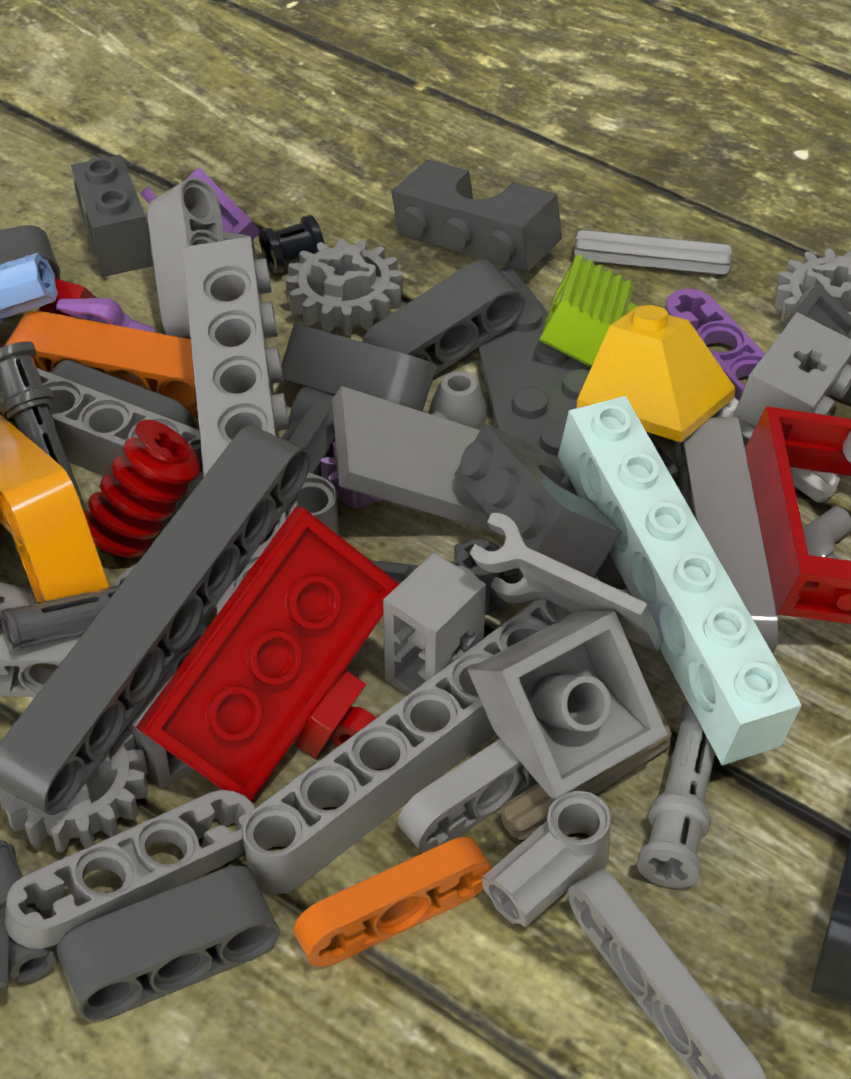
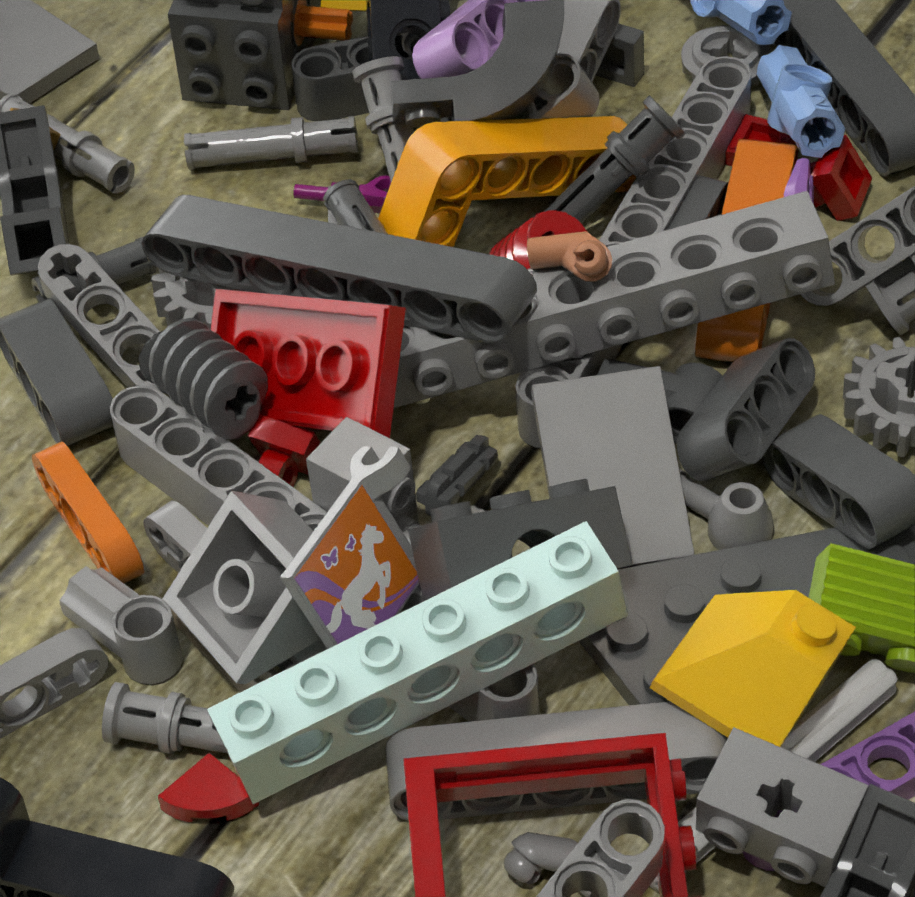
camera: 90 degrees right, 0 degrees up
none -> dark grey piece [138,318,268,439]
none -> red tile [158,753,259,822]
none -> nougat arm [527,231,612,282]

